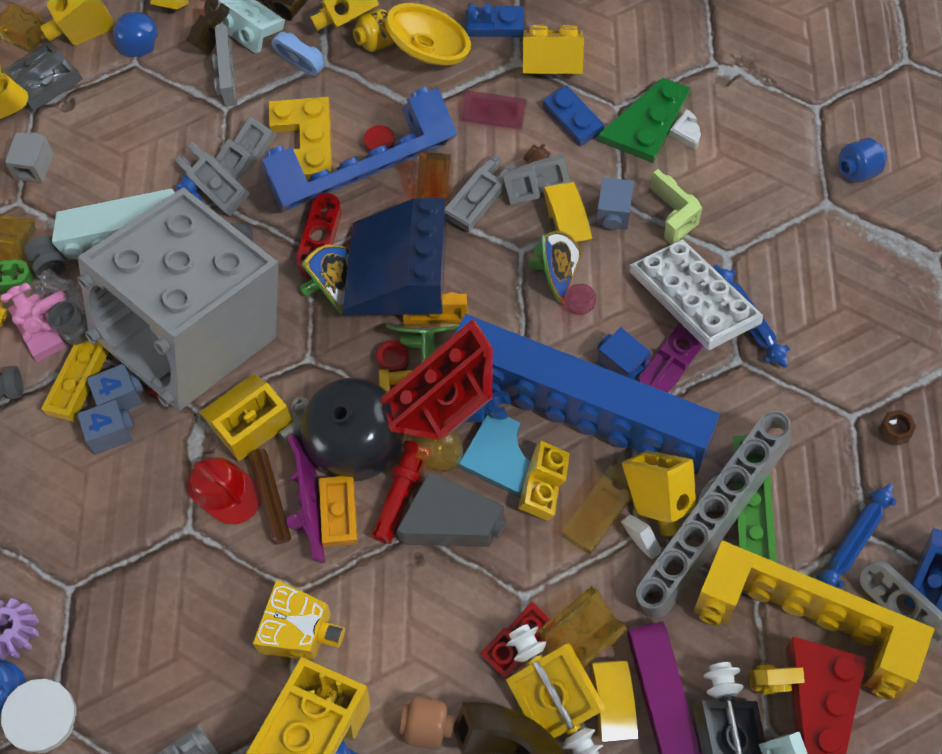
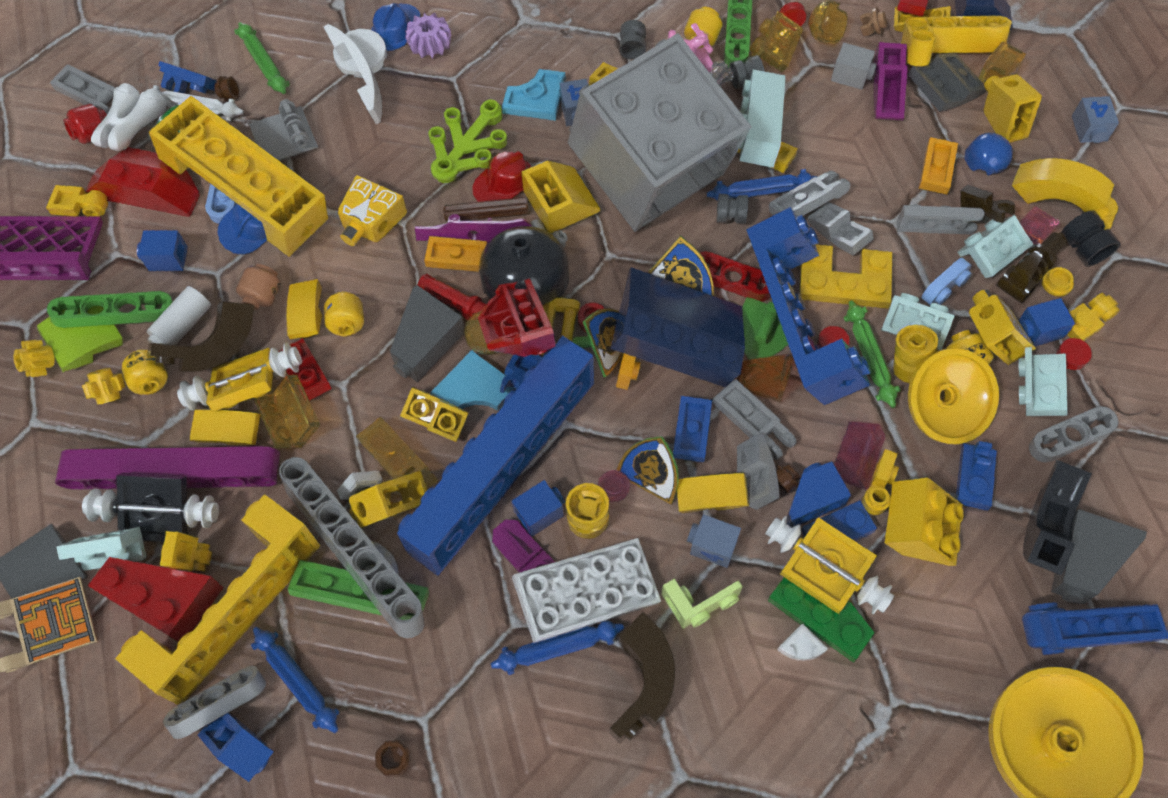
camera: 100 degrees right, 0 degrees up
none -> yellow slope [286,279,323,340]
none -> white slope [323,24,382,124]
none -> yellow head [324,291,364,337]
none -> lime plant [428,99,507,183]
none -> medium azure tile [502,69,566,121]
none -> yellow wheel [566,483,609,539]
none -> dark brown arch [610,612,675,744]
none -> blue plate [673,396,712,462]
none -> bright green shield [742,297,788,364]
none -> yellow plate [765,516,895,614]
none -> blue slope [787,461,851,527]
none -> bright green wheel [843,300,901,408]
none -> yellow plate [862,449,899,515]
none -> magenta slope [873,42,908,121]
none -> light aqua bracket [881,293,955,351]
none -> yellow wheel [893,325,938,383]
none -> light orange plate [918,137,958,195]

